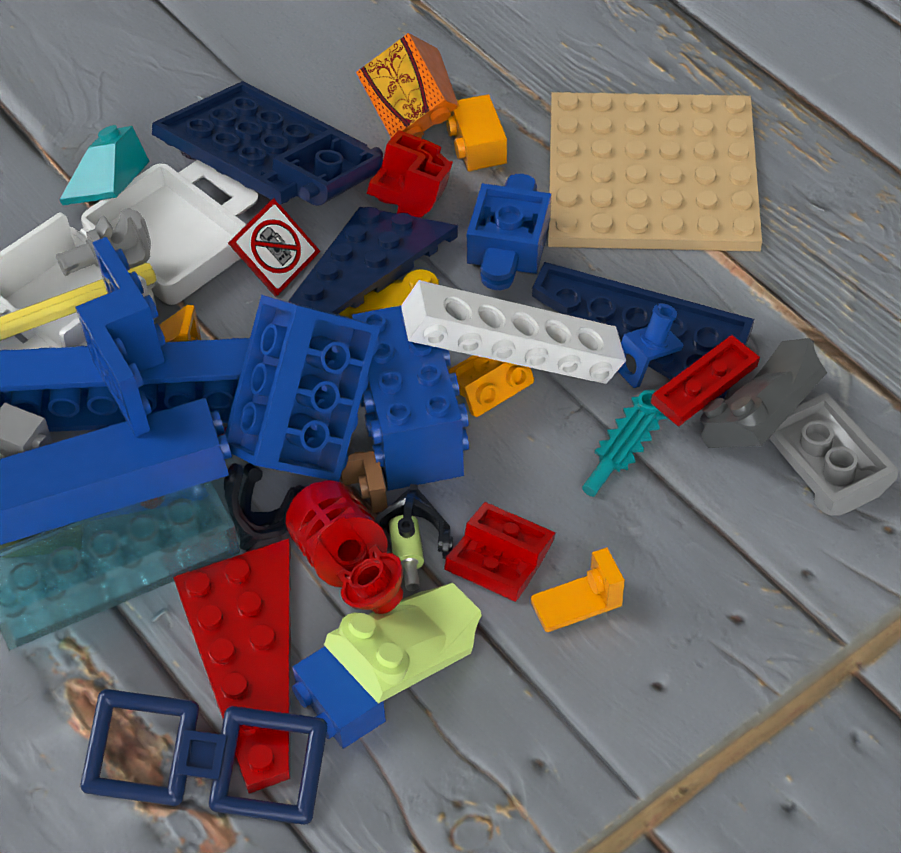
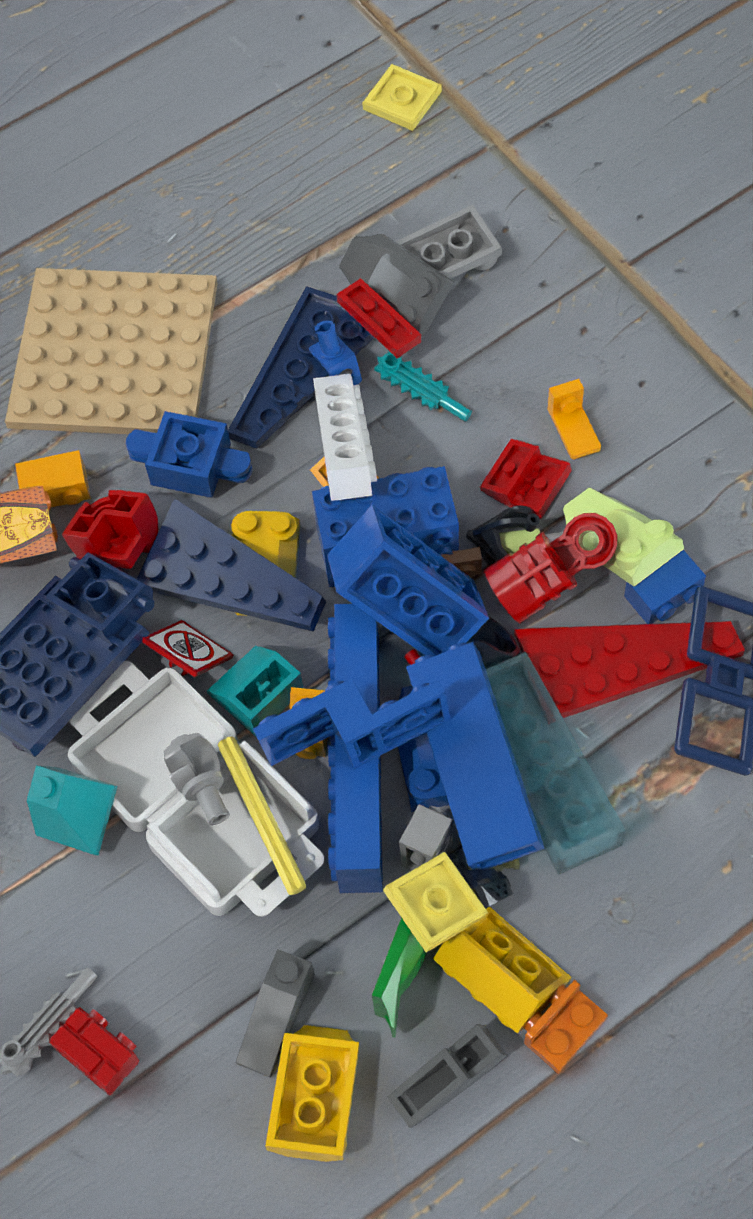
camera: 85 degrees left, 10 degrees up
none -> teal slope [207,645,304,736]

